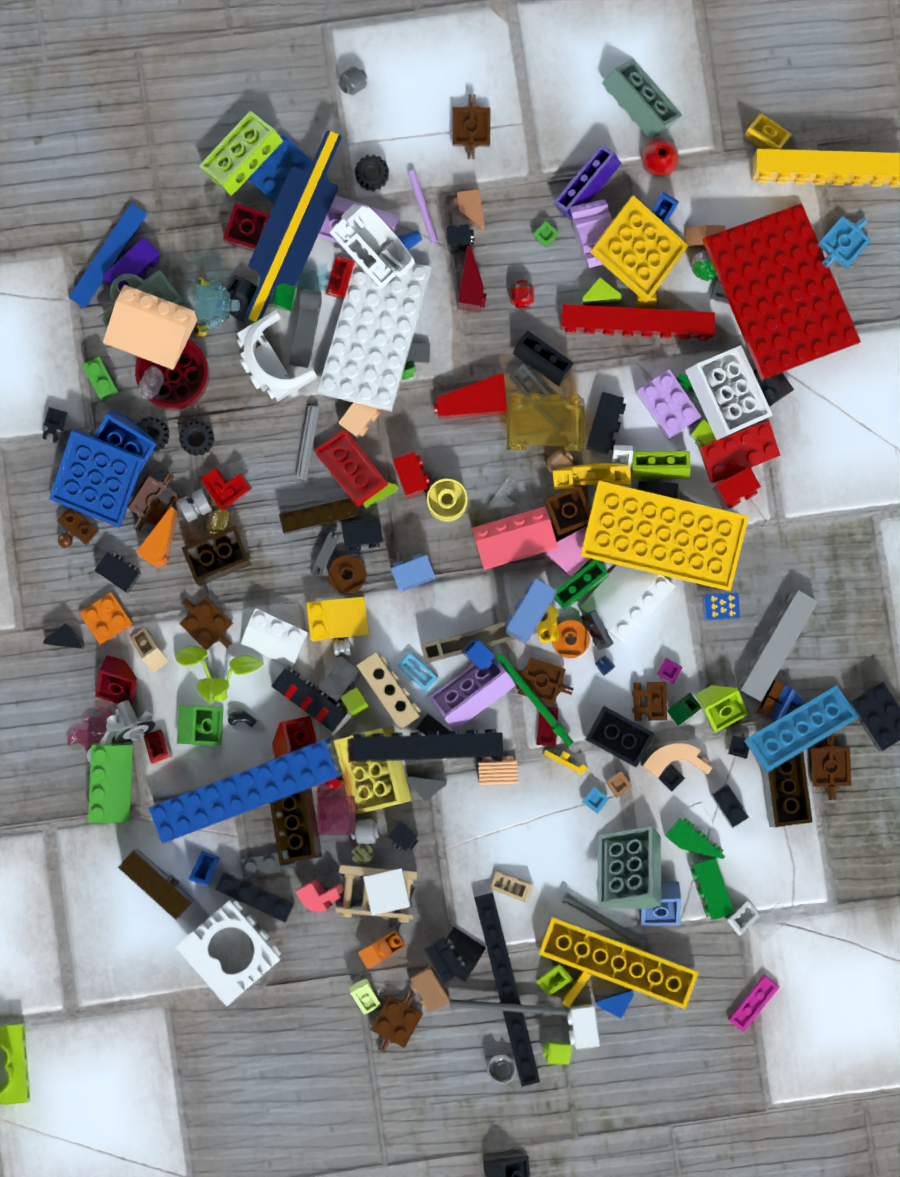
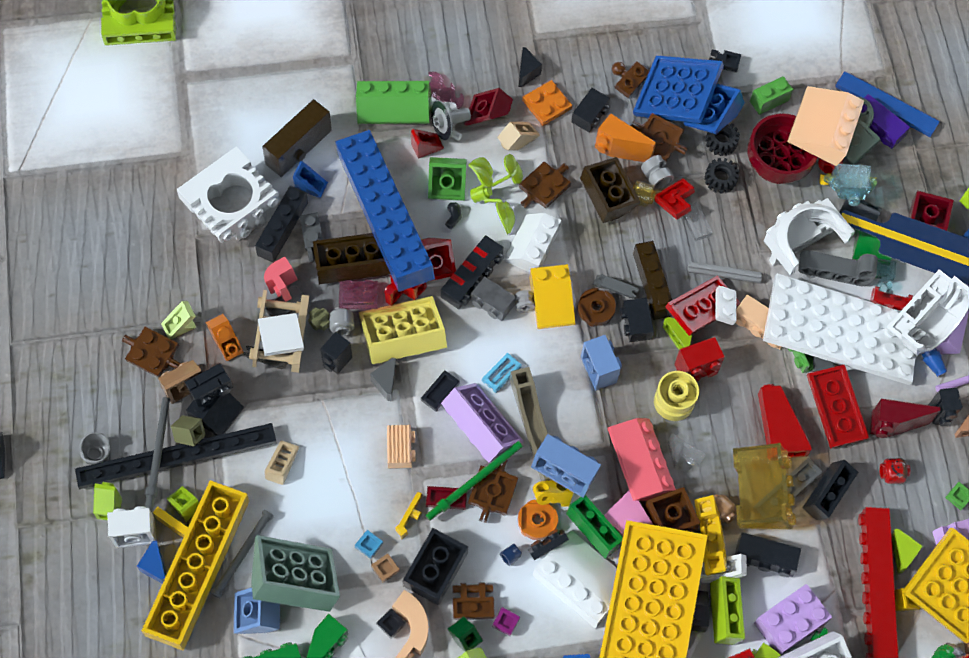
camera: 85 degrees right, 20 degrees down
clear plate [138,367,164,399] -> none
lime slope [341,687,370,717] -> none
black brick [347,729,504,763] -> none
tan brick [357,653,421,730] -> none
blue brick [462,639,495,670] -> none
none -> olive brick [171,415,206,446]
none -> white plate [716,286,736,325]
none -> red plate [806,364,869,449]

